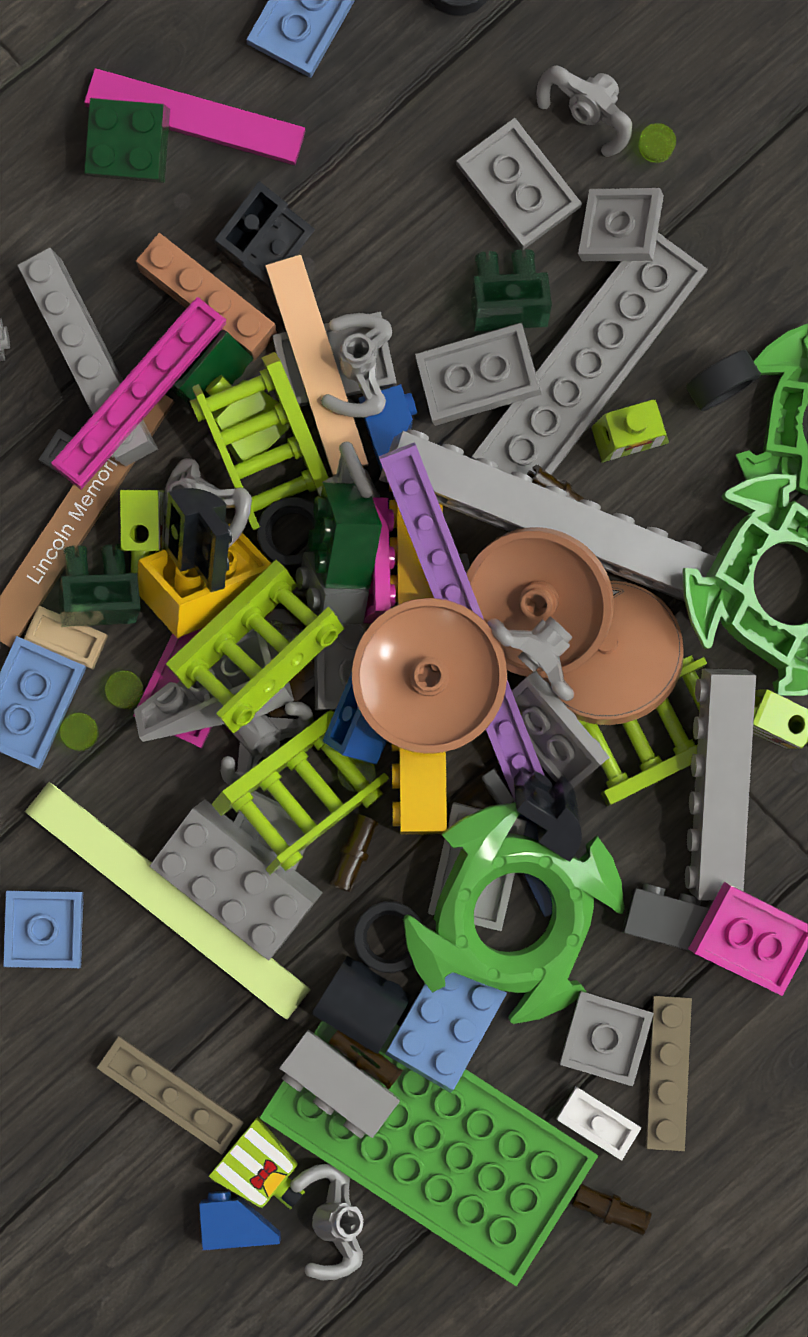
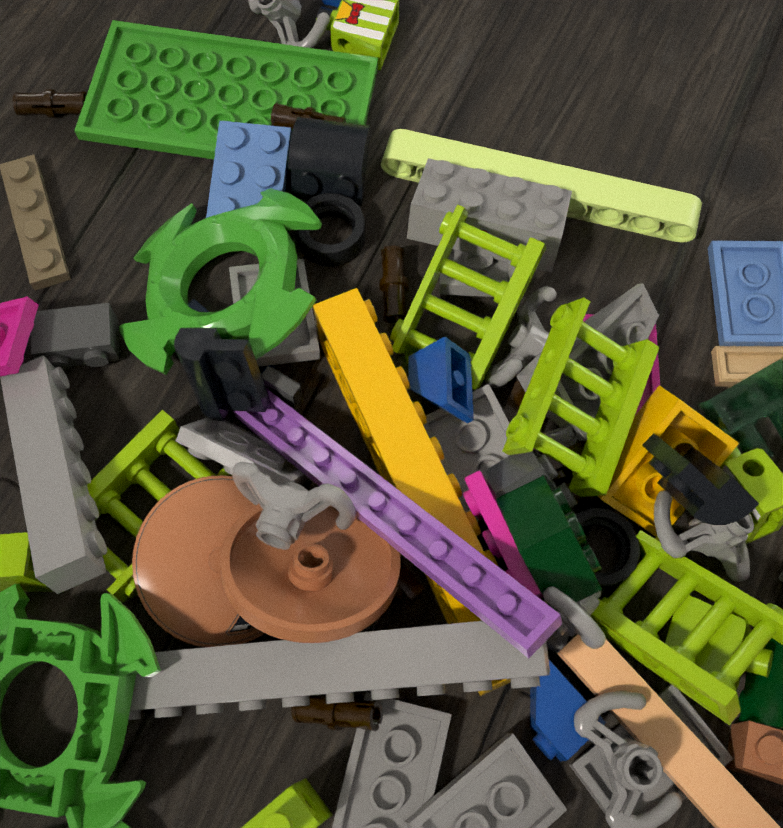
camera: 160 degrees right, 15 degrees down
medium blue plate [3,891,83,968] -> none
clear neon green tile [60,713,99,751] -> none
dark tan plate [97,1036,244,1155] -> none
clear neon green tile [105,671,144,709] -> none
light grey brick [280,1029,400,1139] -> none
nougat dish [352,598,507,754] -> none
white plate [556,1086,641,1161] -> none
light grey plate [559,991,654,1086] -> none

